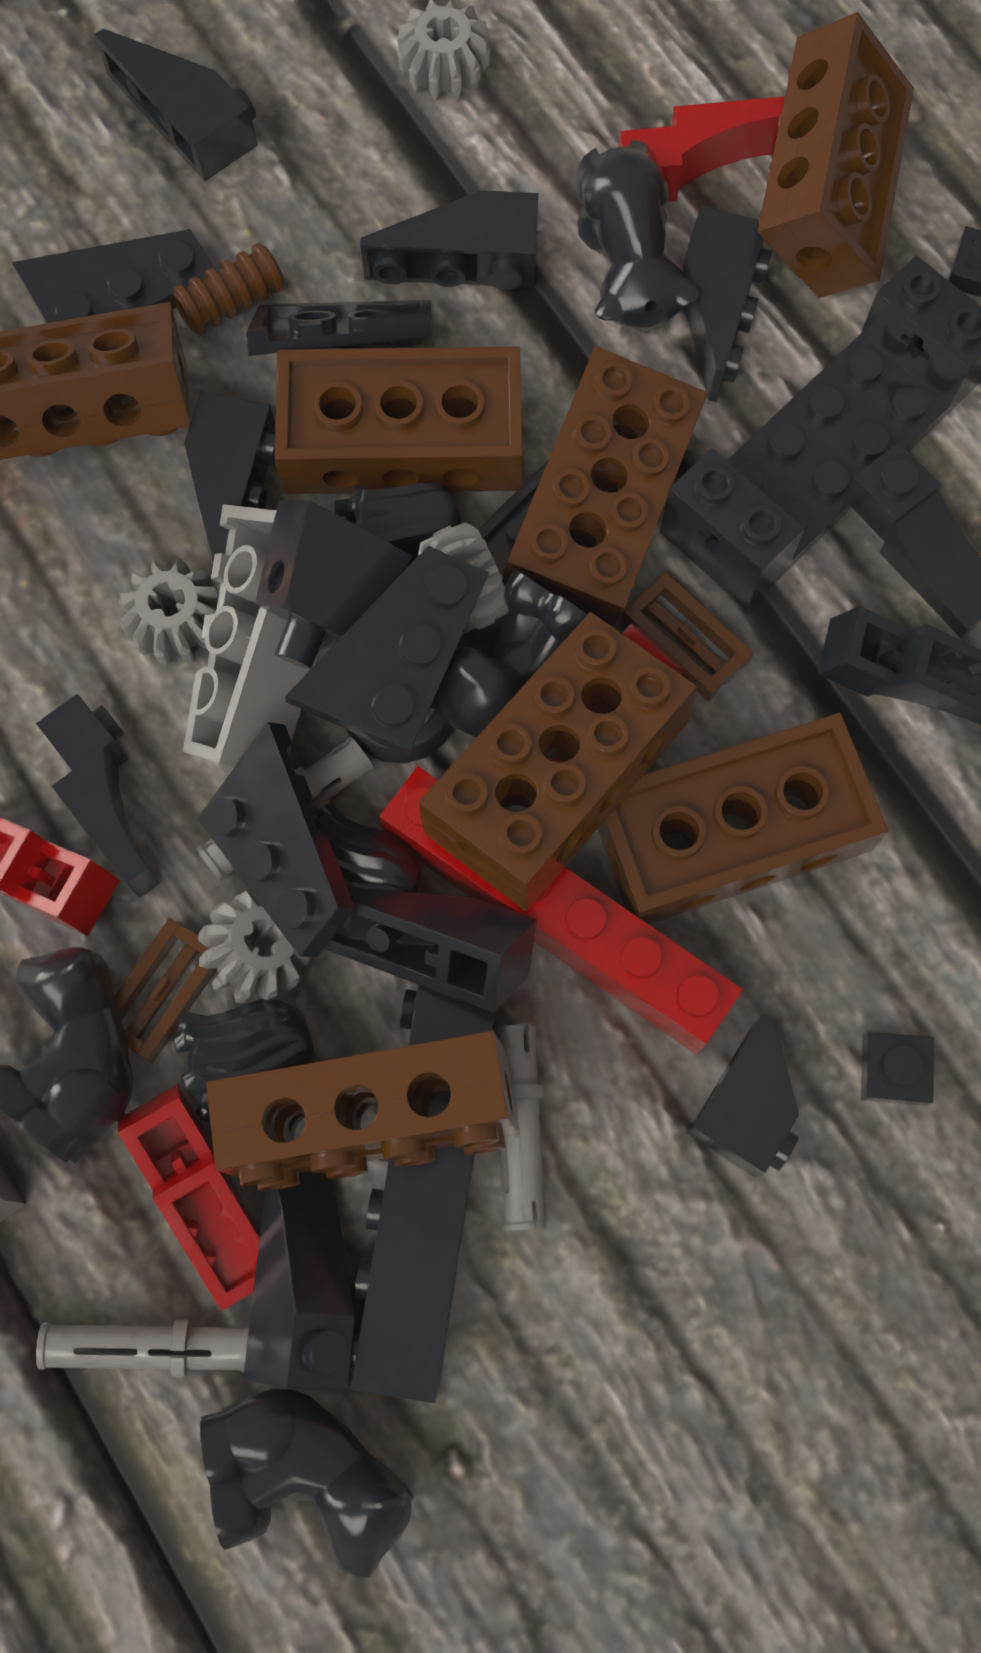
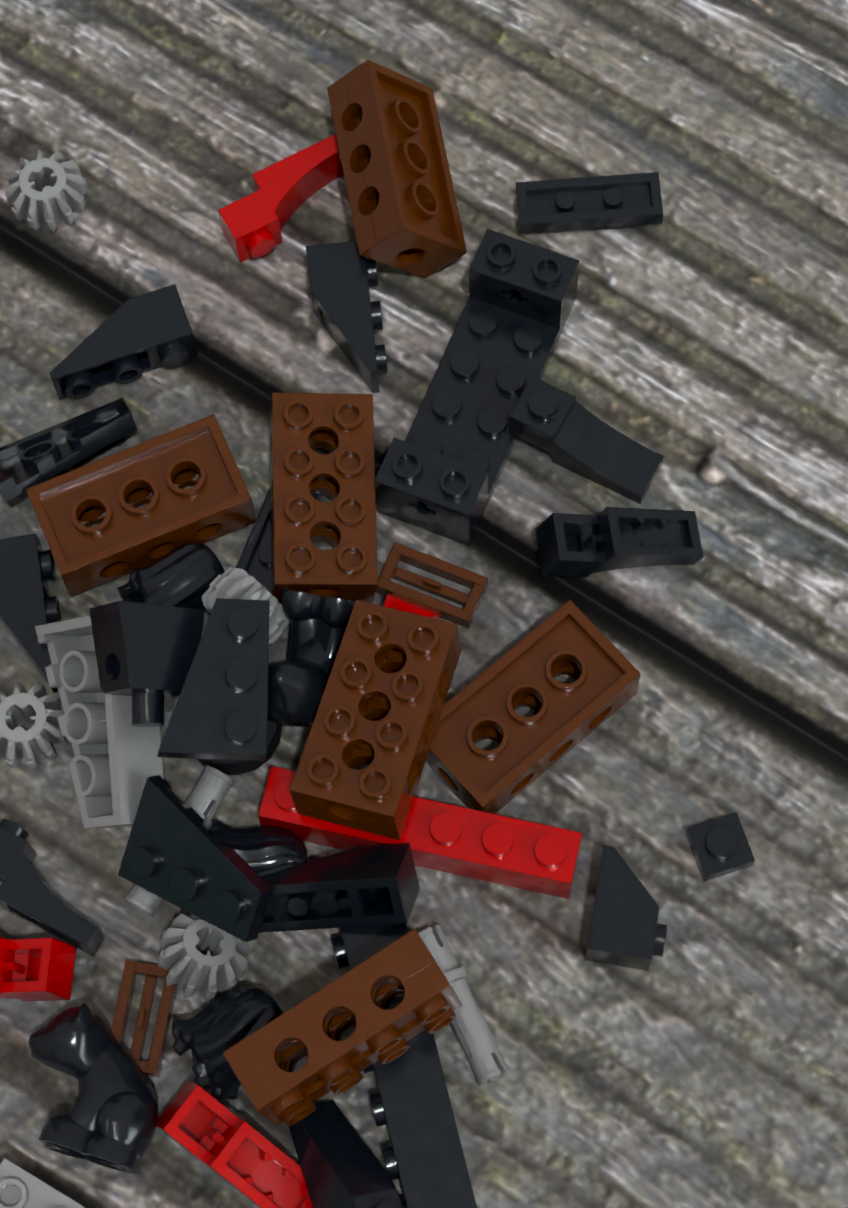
camera: 20 degrees left, 5 degrees down
black animal [575,140,702,333] -> none

